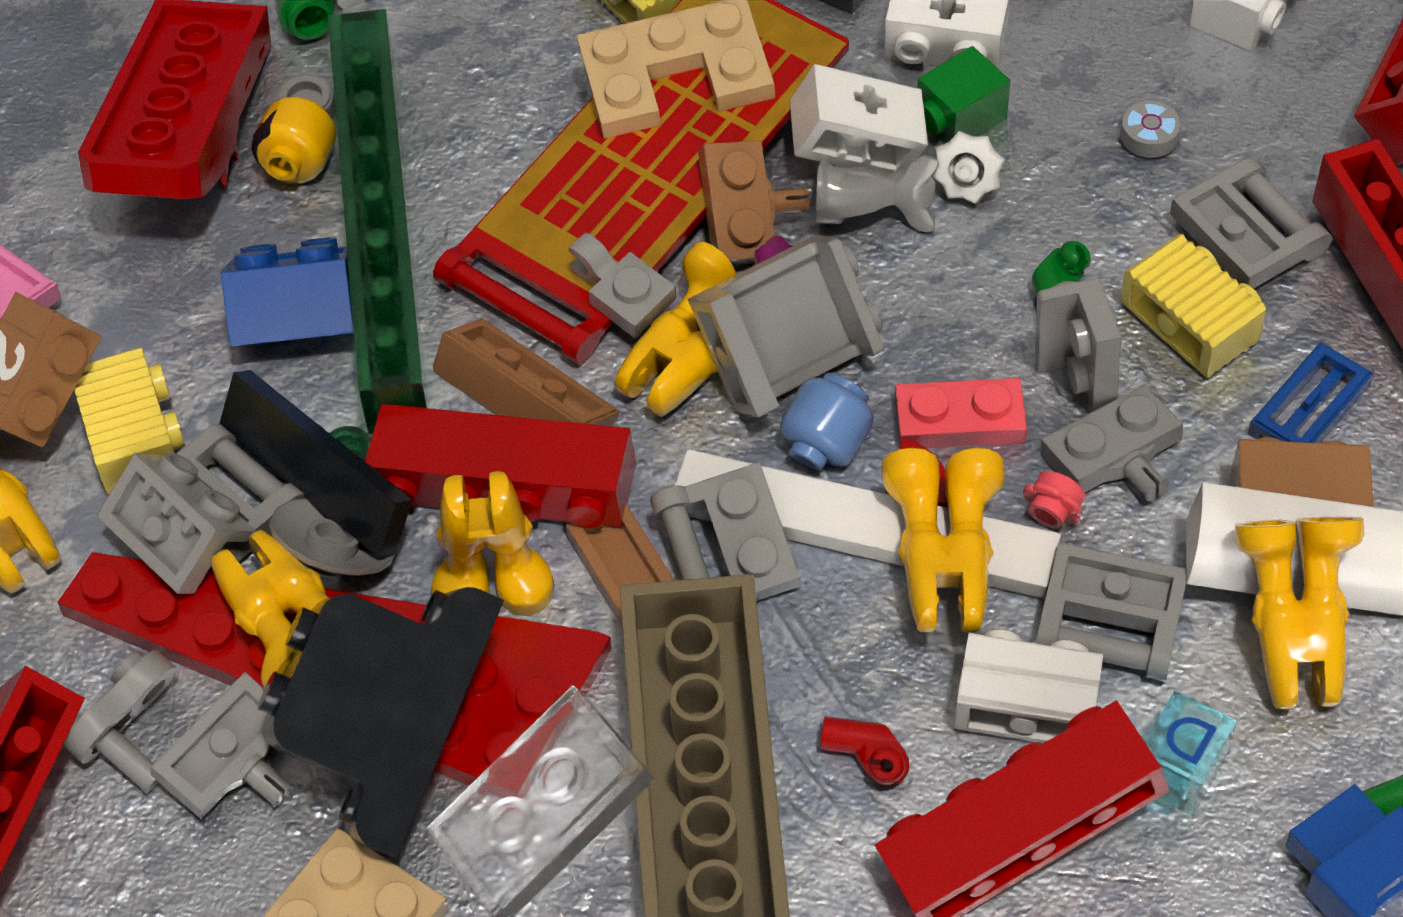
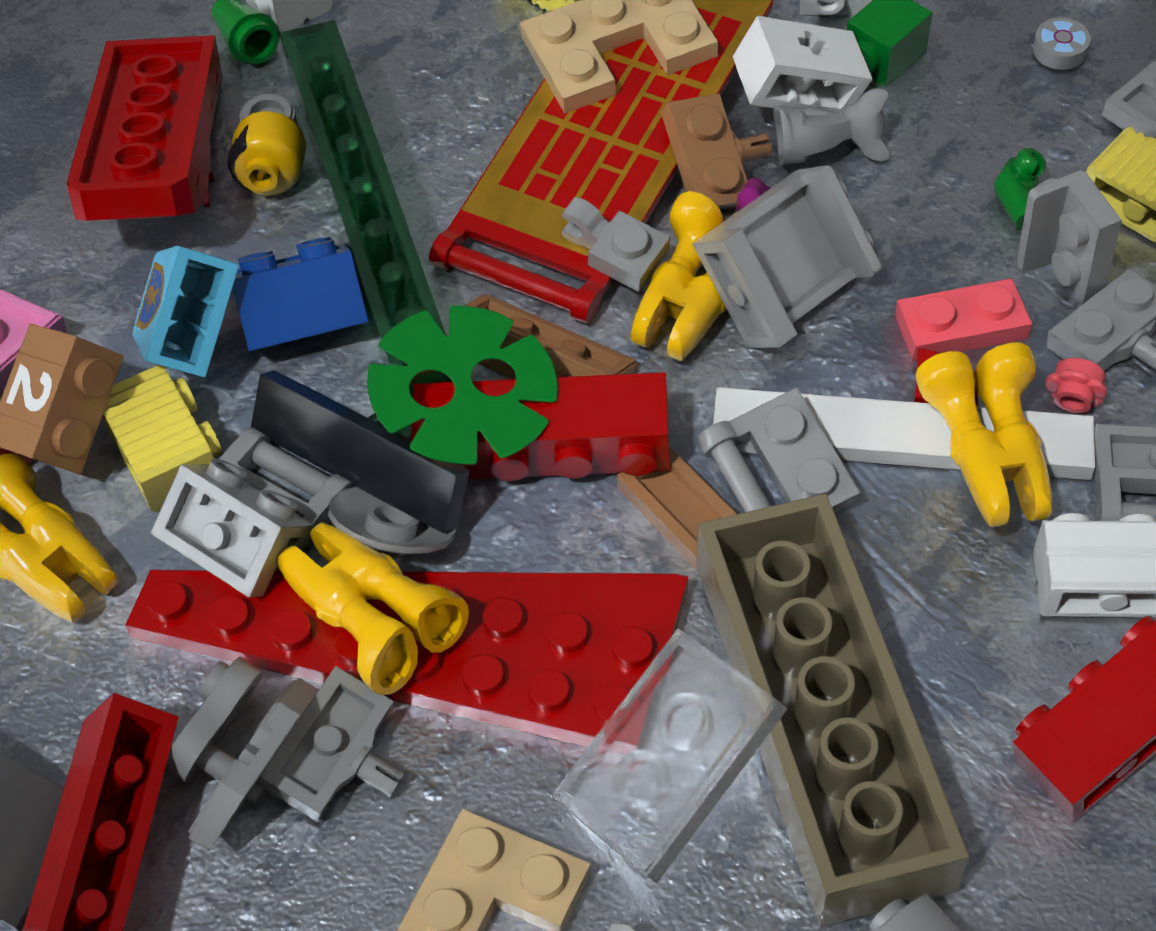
camera: 10 degrees left, 0 degrees up
black brick [258,587,504,858] -> none
yellow piece [431,471,554,616] -> none
medium blue head [780,373,874,472] -> none
red arm [820,716,910,787] -> none
white piece [932,131,1005,205] -> none
none -> medium azure torso [132,245,239,377]
none -> light grey tile [188,678,319,851]
none -> green piece [367,305,558,465]

